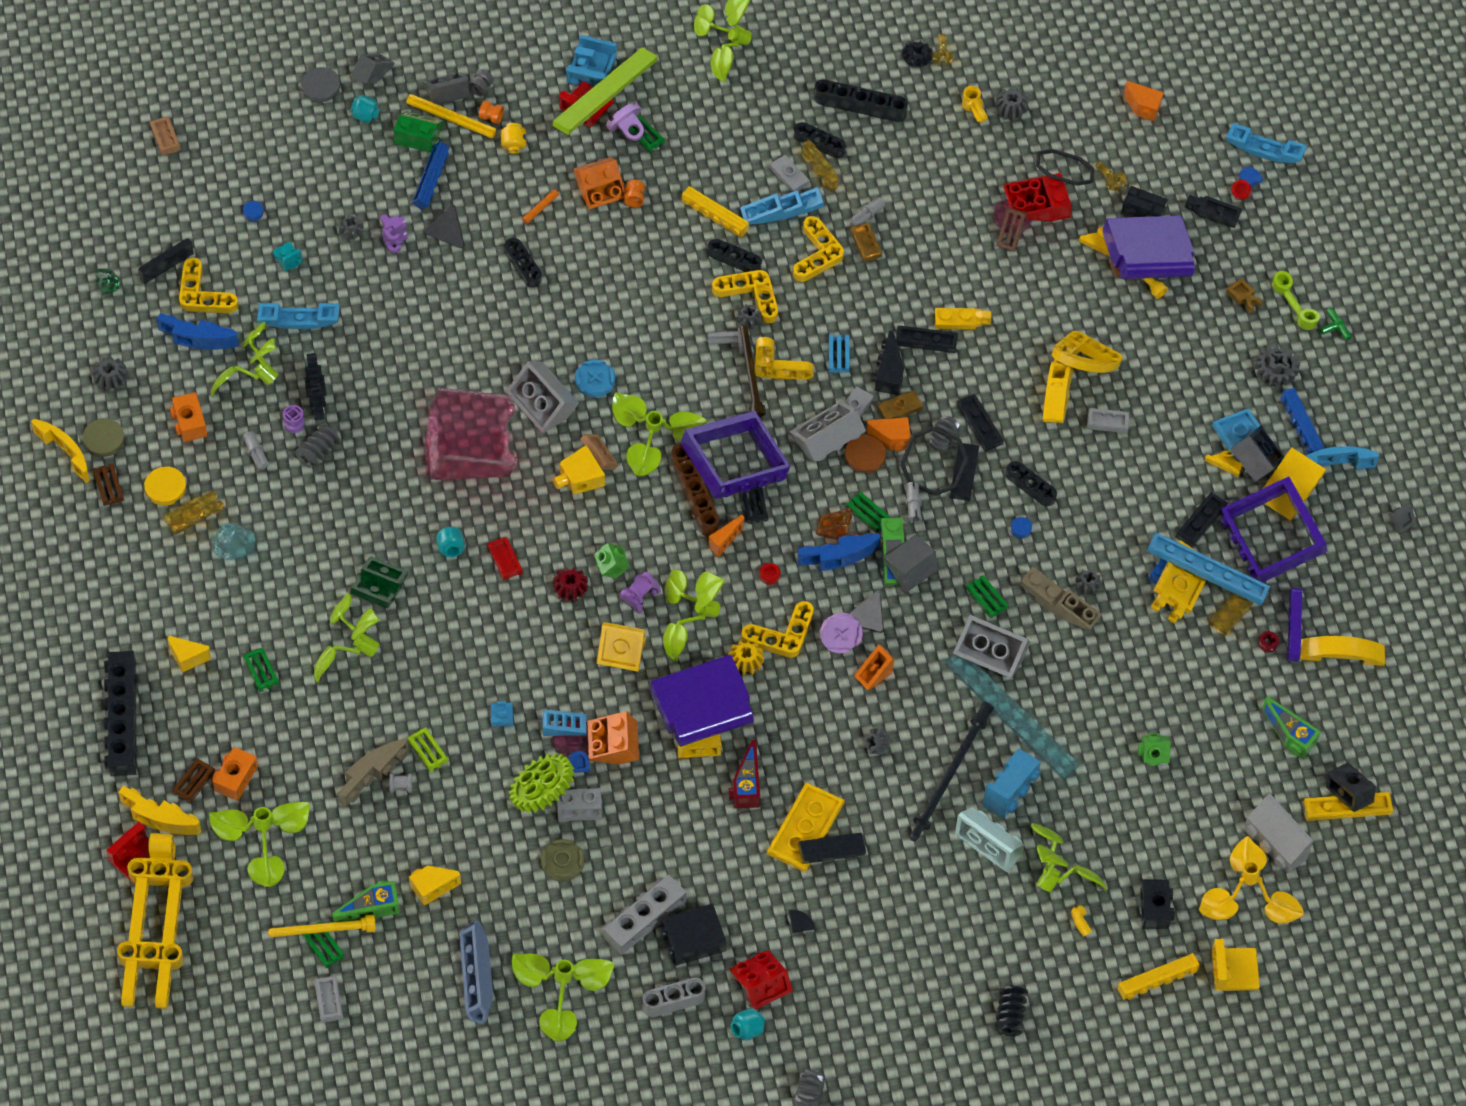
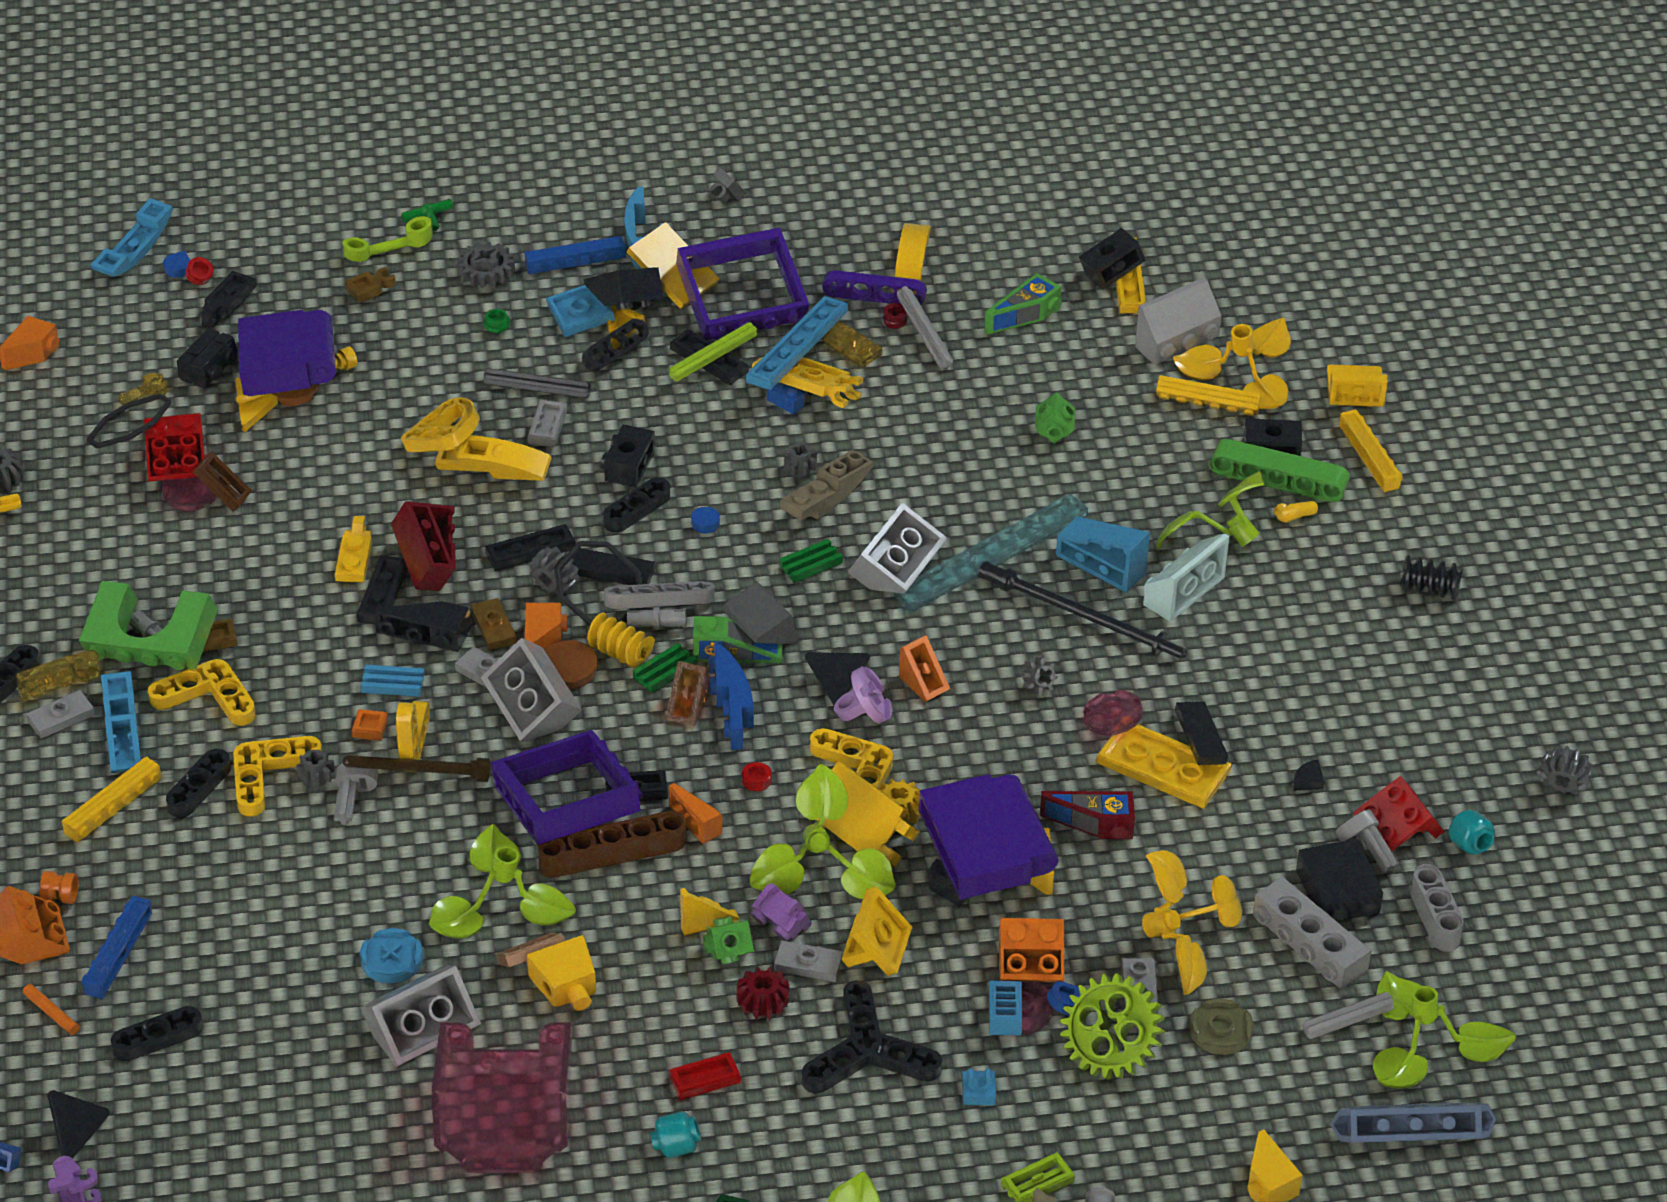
camera: 85 degrees left, 15 degrees down
none -> bright green arch [79,581,218,670]
none -> blue piece [81,896,152,1000]
none -> orange tile [352,709,388,741]
none -> dark red wedge [391,501,456,591]
none -> green plate [483,309,511,333]
none -> black axle [483,368,591,398]
none -> black beam [582,318,649,372]
none -> yellow piece [587,612,655,668]
none -> black brick [601,424,655,488]
none -> light grey beam [604,581,715,609]
none -> lime axle [668,322,757,382]
none -> yellow tile [680,888,739,936]
none -> light grey plate [774,940,843,982]
none -> black piece [802,980,942,1094]
none -> yellow tile [816,760,920,867]
none -> light grey axle [897,286,953,370]
none -> clear pink tile [1083,690,1143,736]
none -> yellow plant [1142,850,1242,995]
none -> yellow piece [1156,375,1261,416]
none -> bright green beam [1209,439,1350,502]
none -> light grey axle [1303,992,1394,1039]
none -> light grey piece [1335,810,1399,873]

